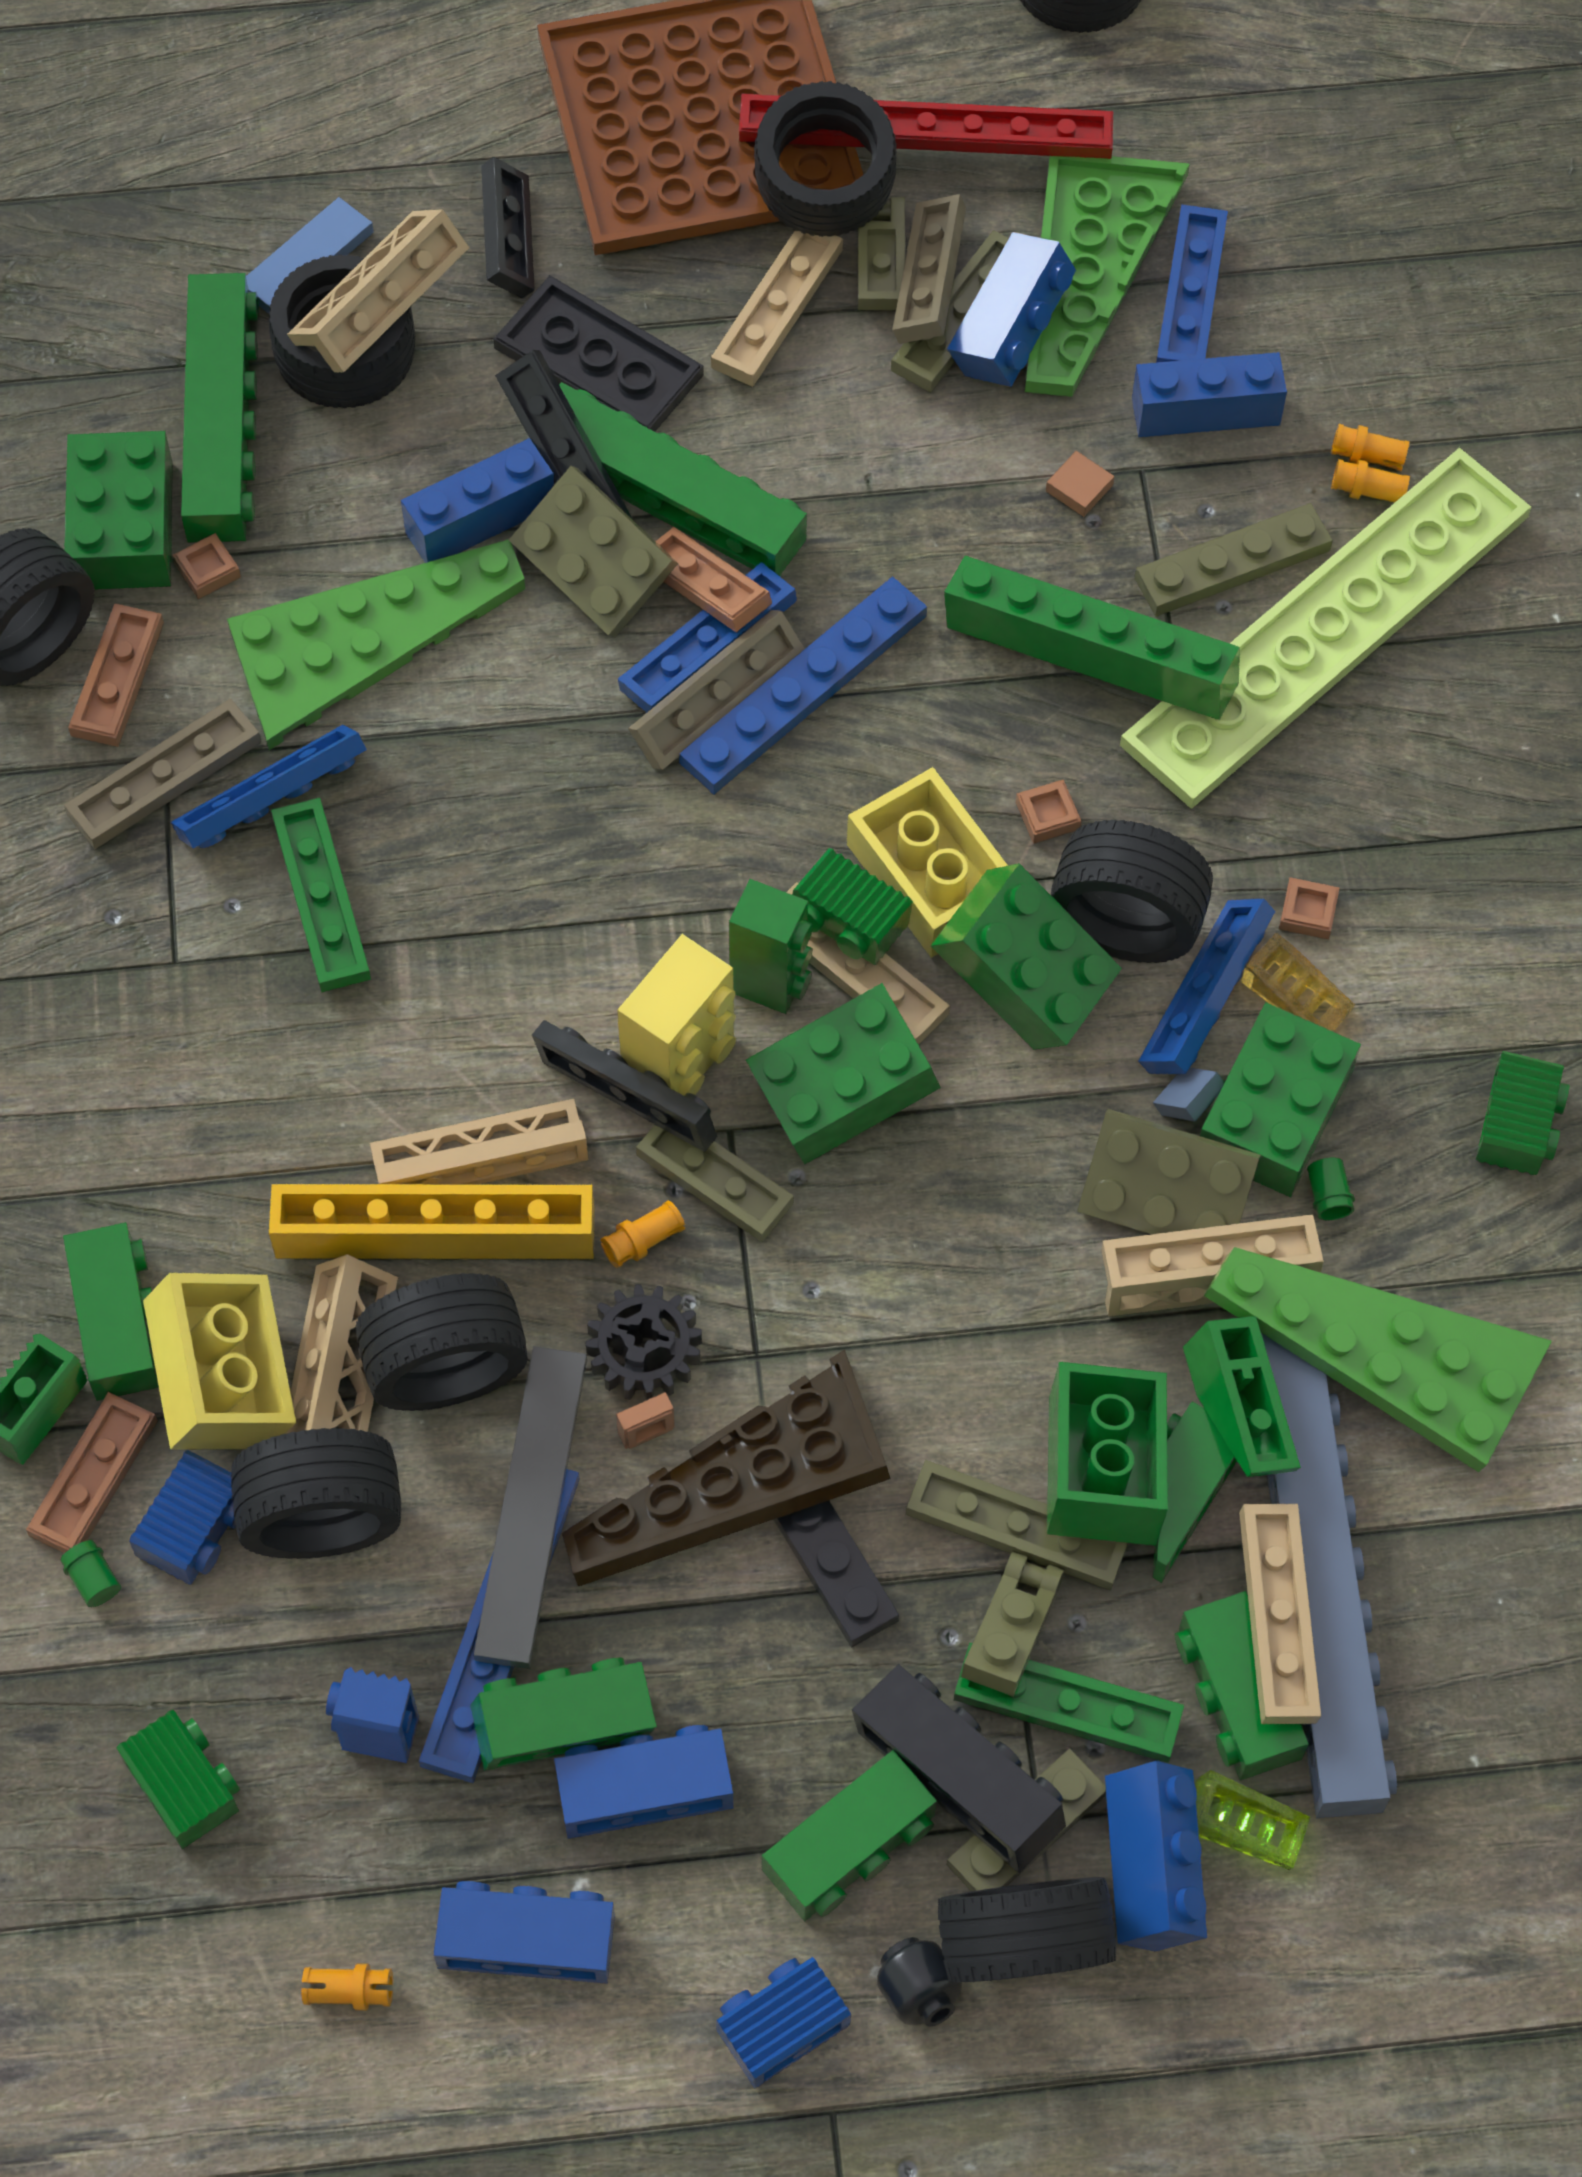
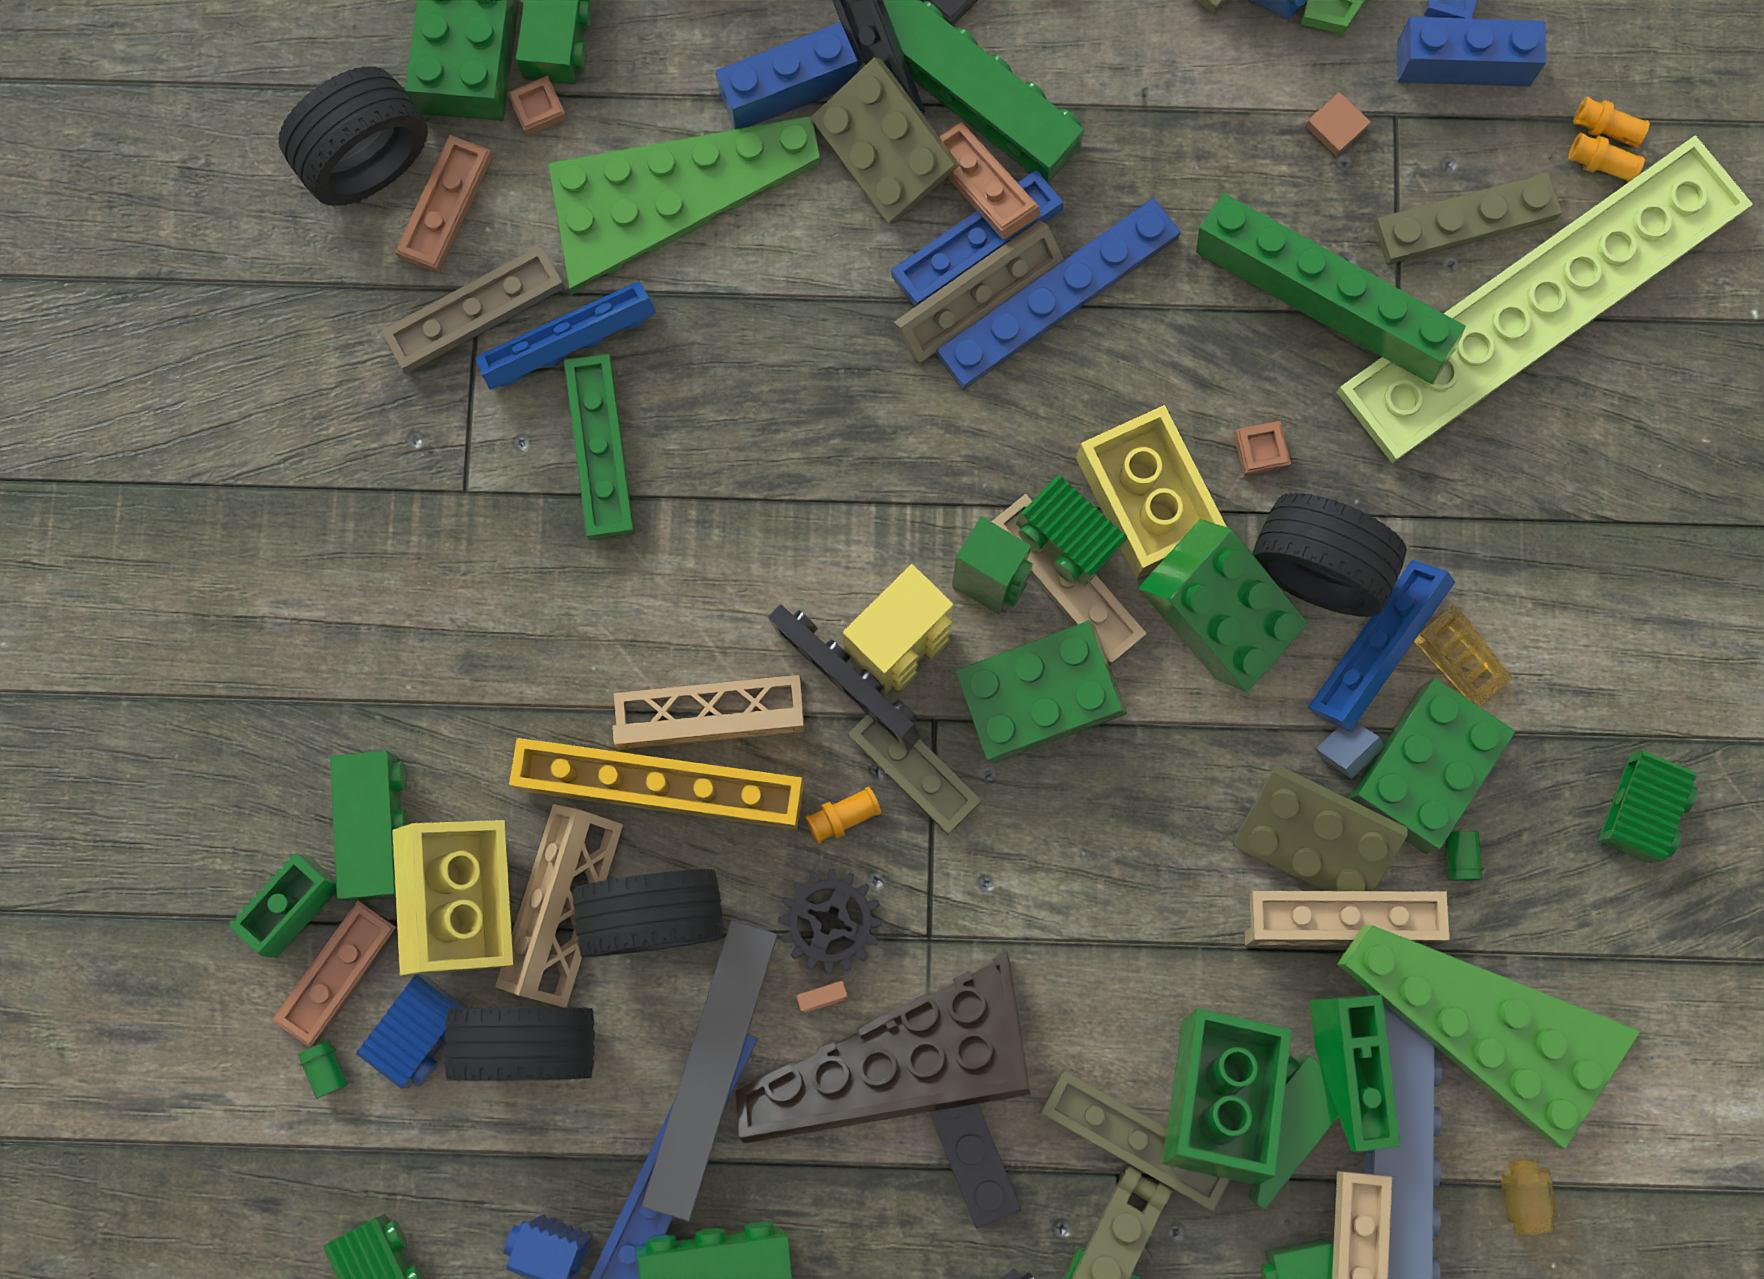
camera: 10 degrees right, 15 degrees up
nougat tile [1279,877,1340,940] -> none
none -> clear yellow brick [1500,1159,1558,1235]

